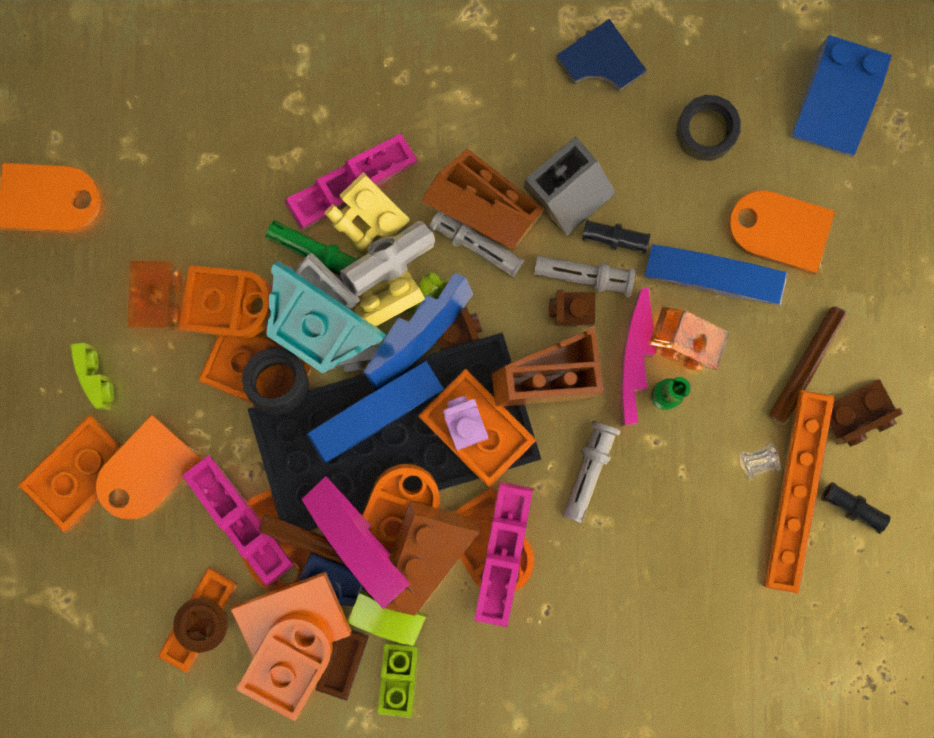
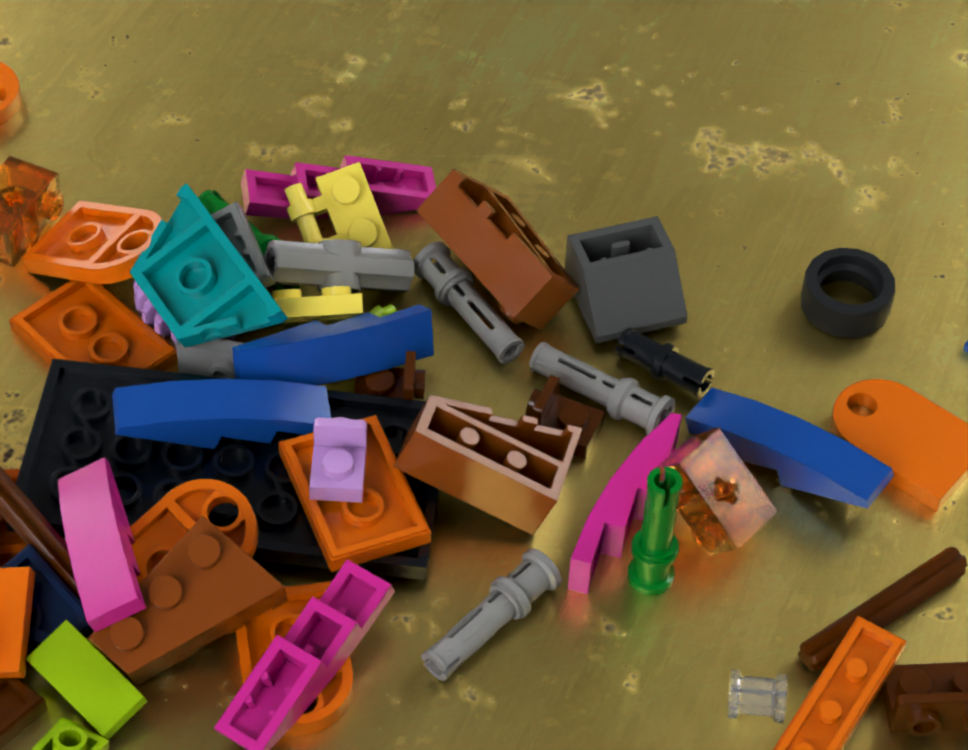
camera: 20 degrees right, 35 degrees down
black tyre [242,347,309,415] -> none
dark blue tile [556,19,647,92] -> none

